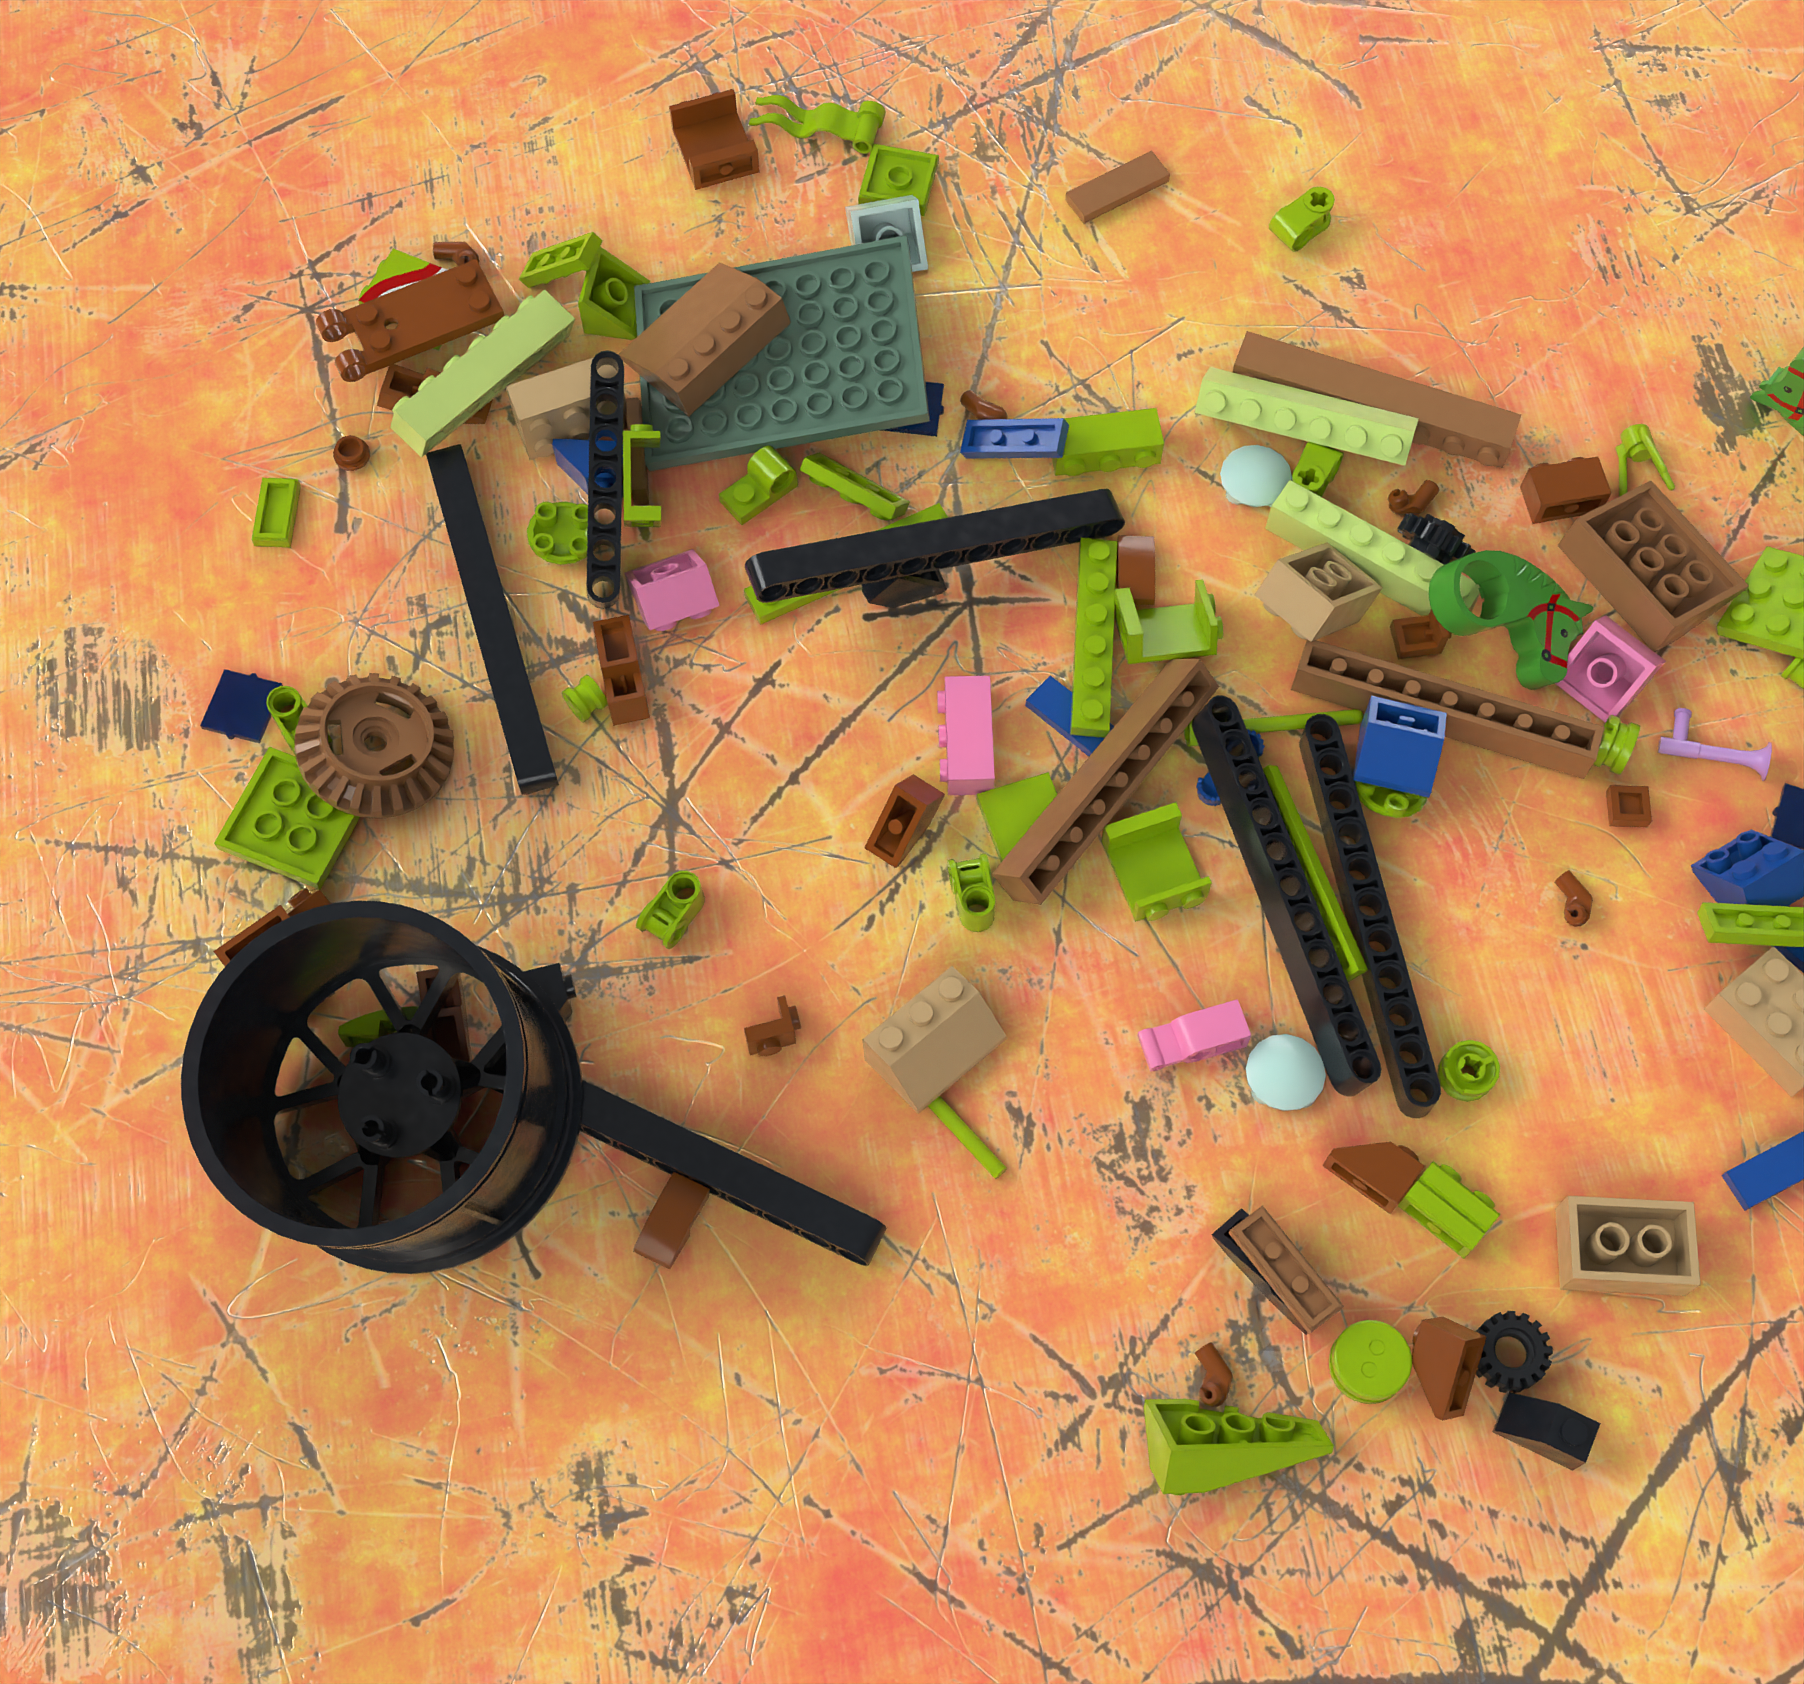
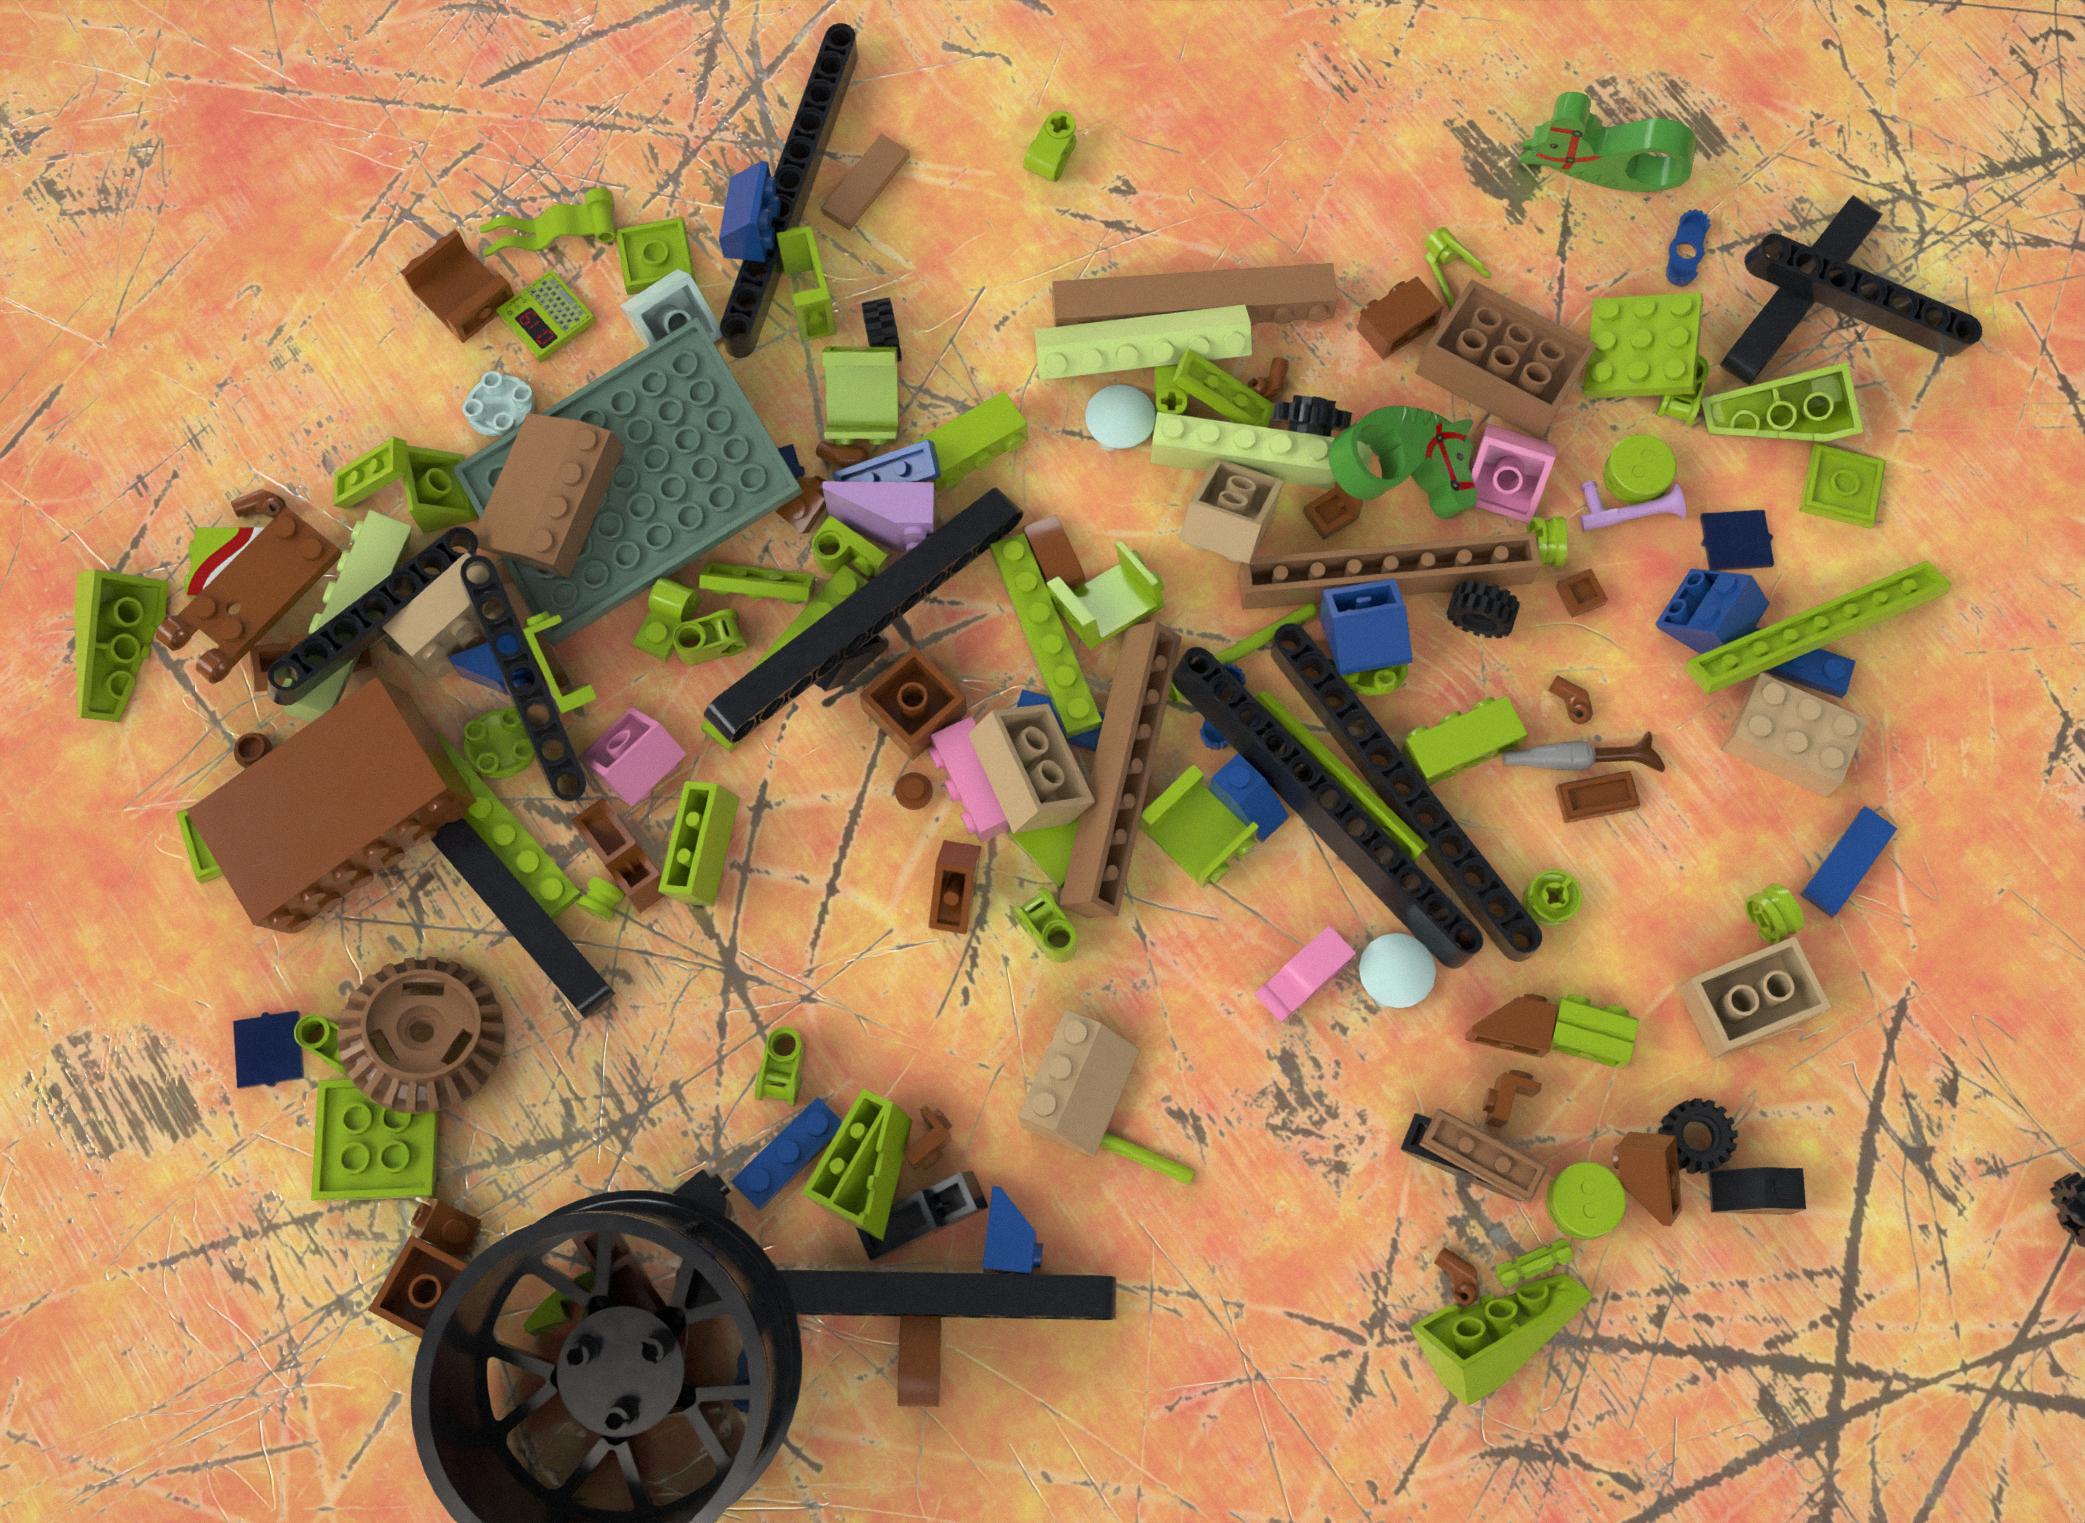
camera: 25 degrees left, 5 degrees up
none -> lime wedge [74,569,169,722]
none -> dark orange brick [186,676,477,934]
none -> black beam [267,527,478,706]
none -> lime plate [435,732,583,920]
none -> light aqua dish [462,371,535,437]
none -> lime tile [496,269,596,363]
none -> lime brick [658,781,740,907]
none -> lime piece [672,609,748,666]
none -> blue slope [719,161,781,262]
none -> black beam [720,23,858,358]
none -> blue plate [731,1097,842,1211]
none -> lime panel [776,225,836,342]
none -> dark orange bracket [776,475,826,534]
none -> lime wedge [801,1088,913,1241]
none -> lime plate [812,515,890,576]
none -> lime panel [822,346,899,445]
none -> lavender slope [822,481,937,553]
none -> black slope [856,1171,989,1261]
none -> dark orange brick [859,646,967,761]
none -> black tyre [861,297,902,362]
none -> dark orange plate [895,772,933,810]
none -> tan brick [968,704,1095,834]
none -> blue slope [983,1186,1043,1274]
none -> lime plate [1172,349,1274,428]
none -> blue slope [1209,753,1289,843]
none -> lime brick [1401,696,1528,787]
none -> black tyre [1446,580,1520,639]
none -> dark orange bracket [1482,1070,1542,1128]
none -> lime axle [1495,1238,1574,1288]
none -> light grey piece [1502,731,1665,773]
none -> dark orange tile [1555,771,1641,823]
none -> lime head [1603,434,1676,505]
none -> lime wheel [1744,883,1805,944]

